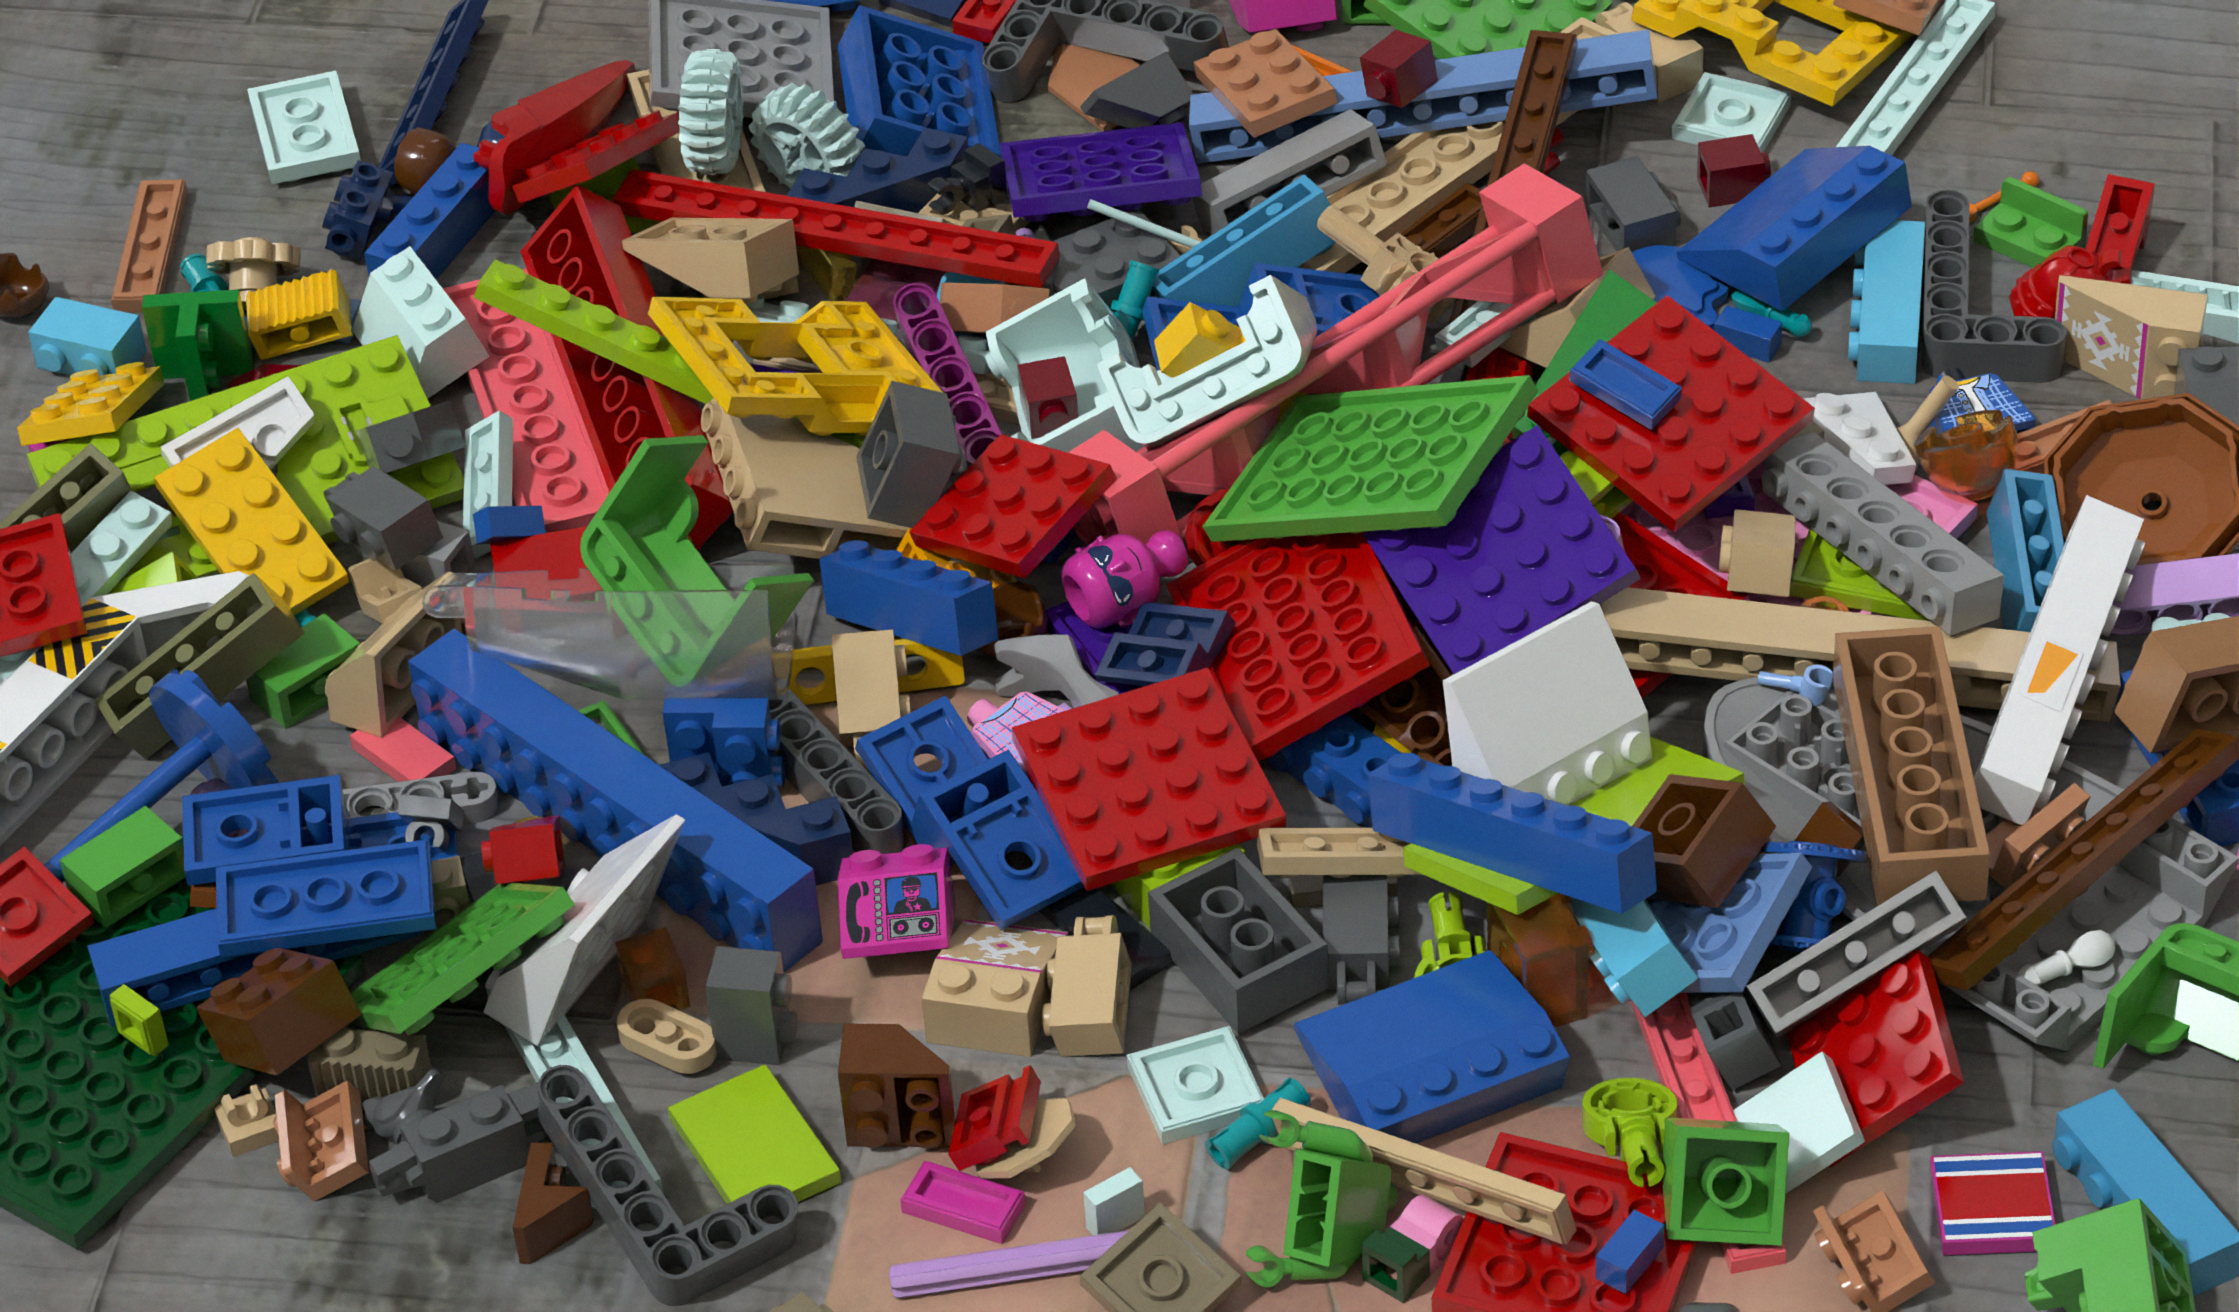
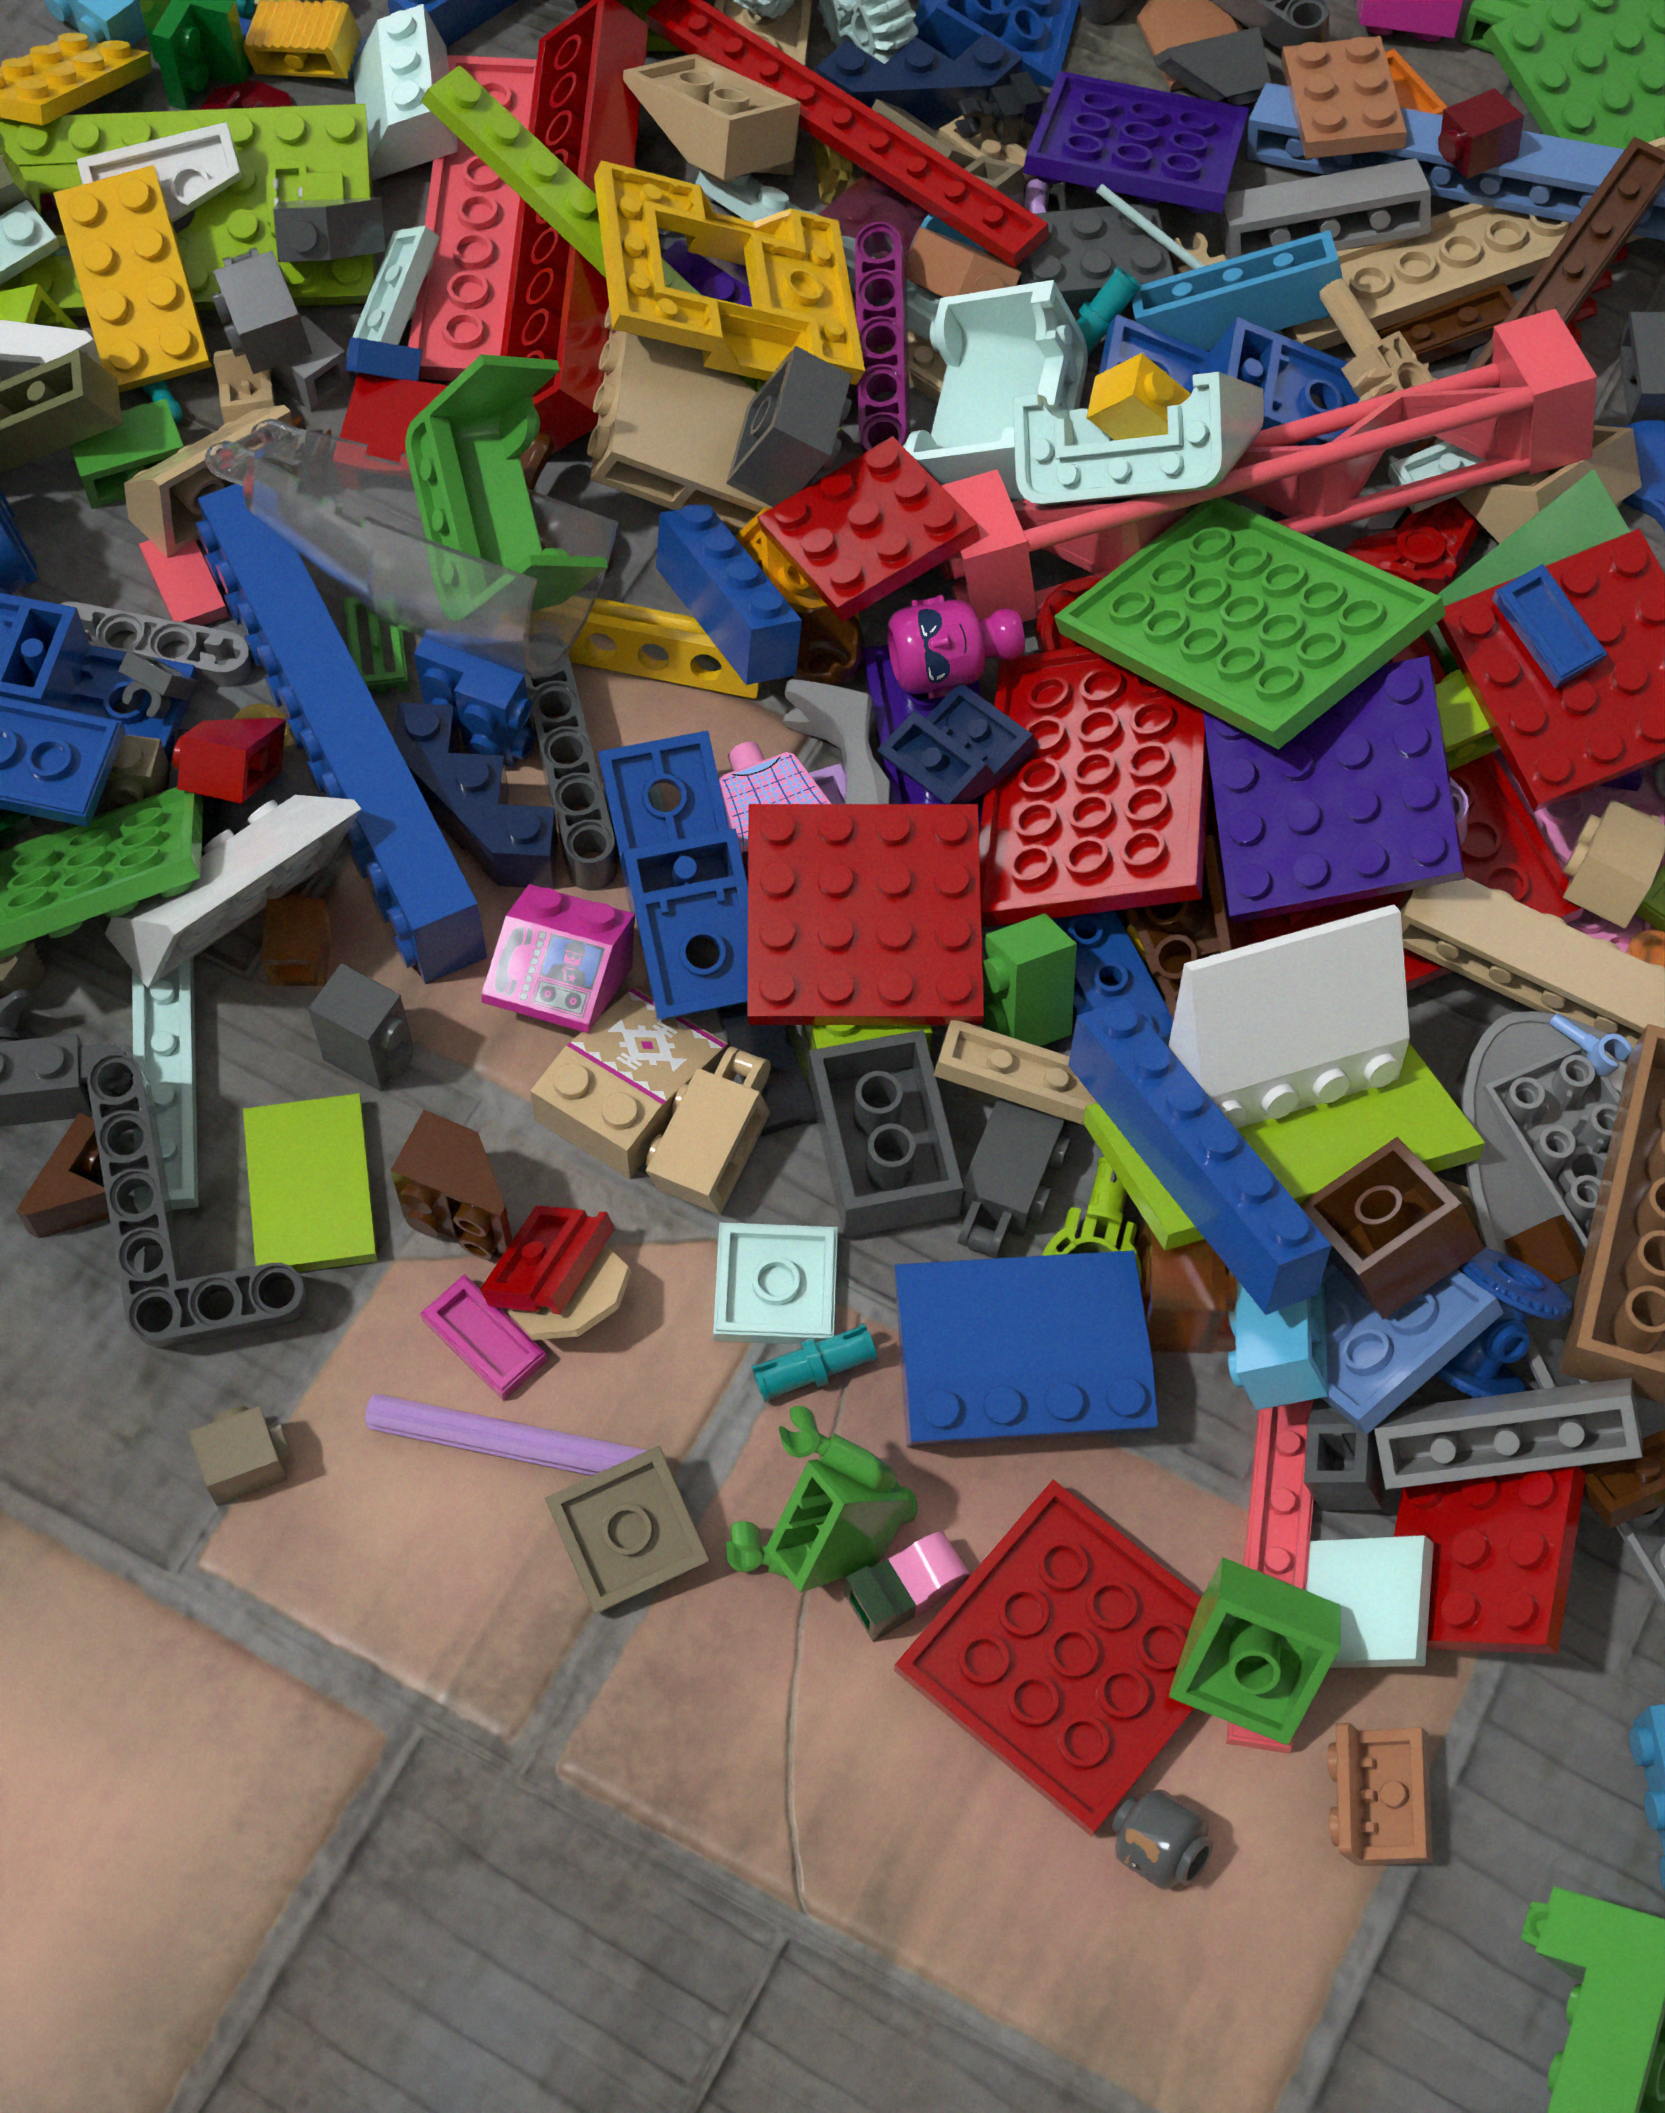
camera: 15 degrees right, 20 degrees up
tan plate [617,999,717,1074] -> none
tan brick [831,629,911,774] -> none
dark red brick [1017,356,1078,439] -> none
light aqua tile [1083,1167,1145,1235] -> none
tan tile [1272,1098,1577,1244] -> none
lime pin [1582,1078,1677,1187] -> none
blue piece [1596,1210,1664,1294] -> none
tile [1929,1151,2055,1255] -> none
none -> bright green brick [982,913,1077,1047]

